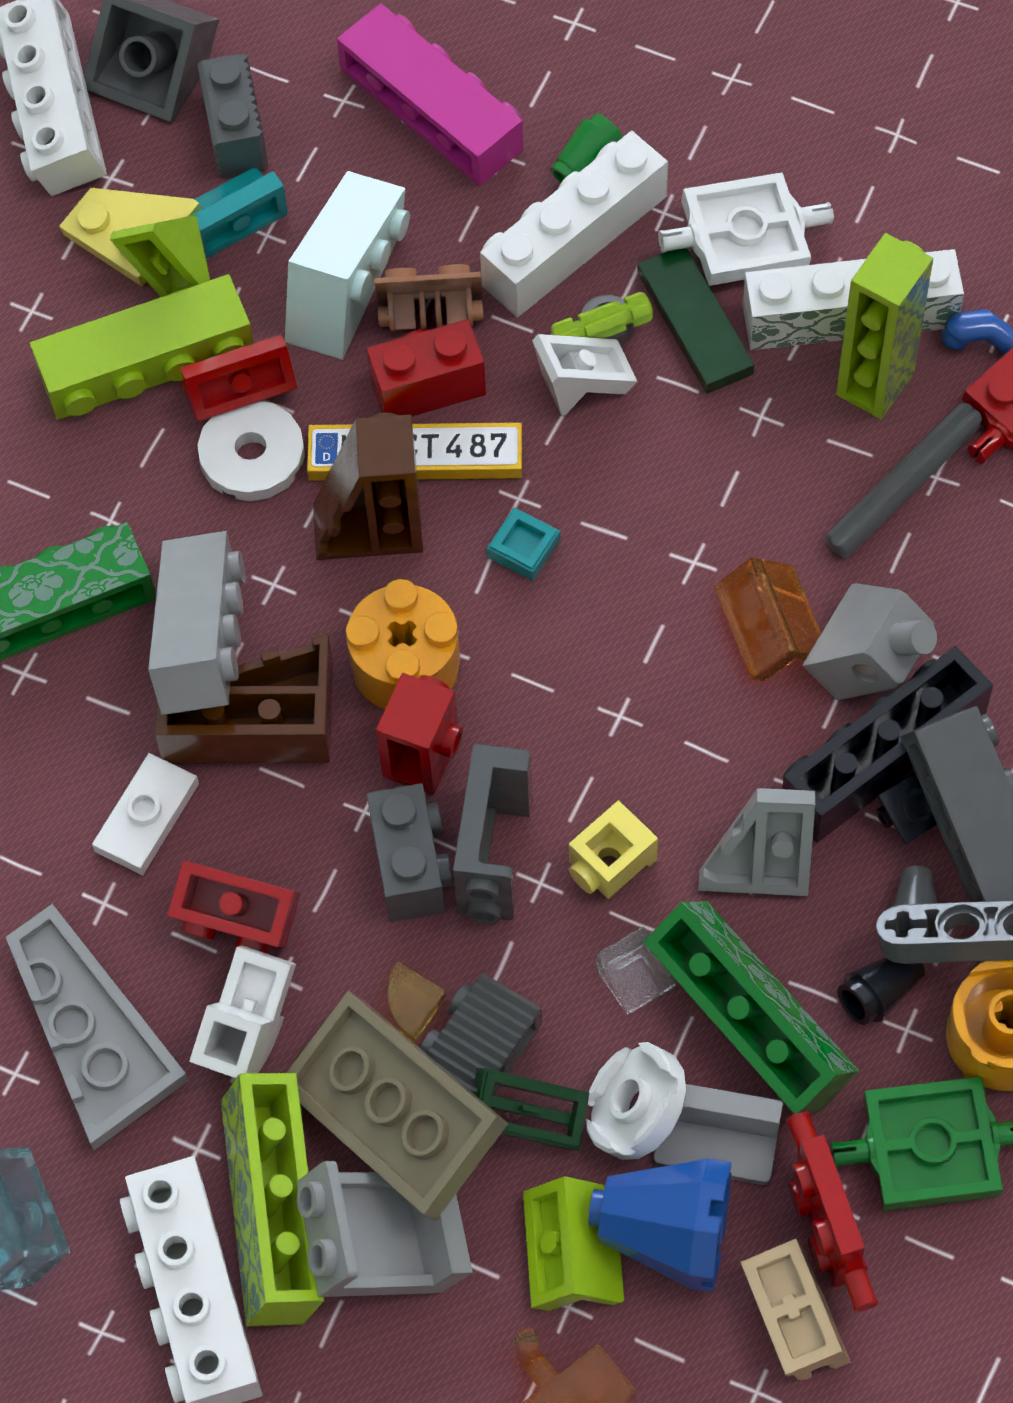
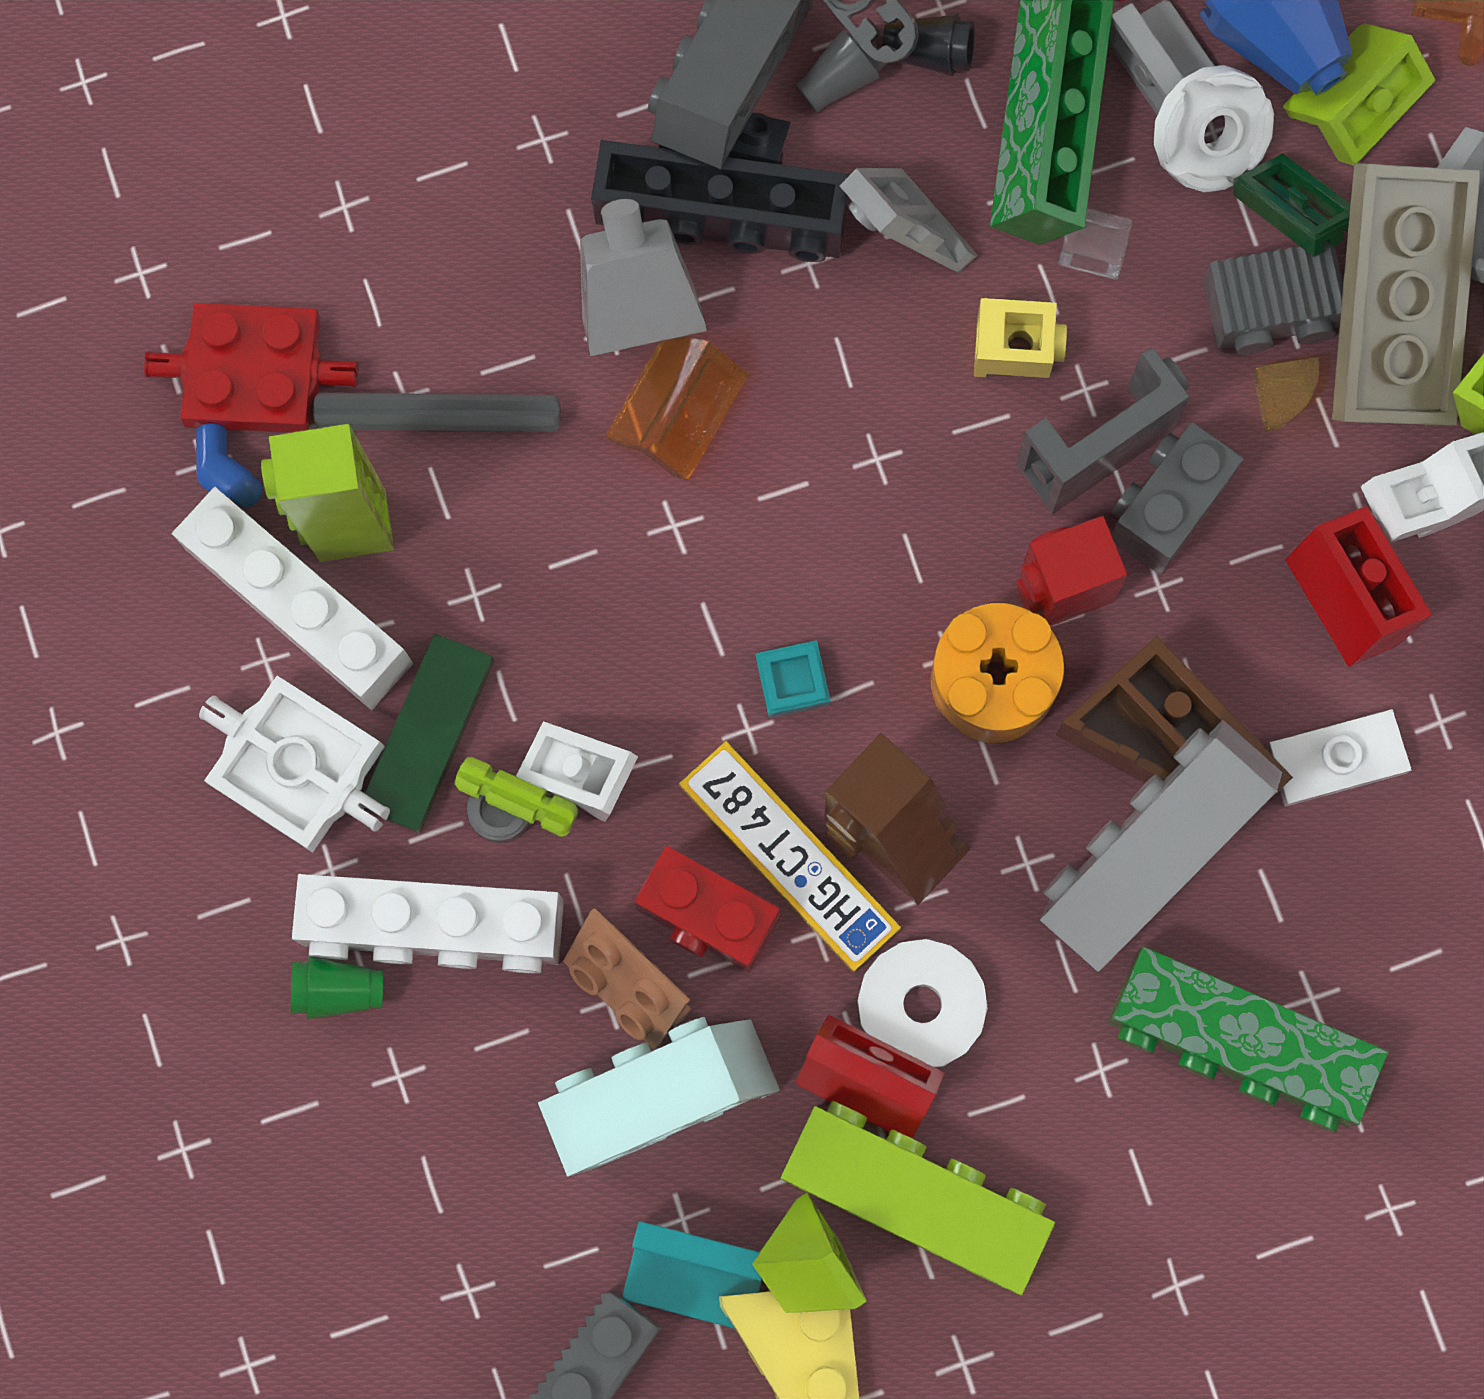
camera: 130 degrees left, 15 degrees up
dark pink brick [337,3,523,186] -> none

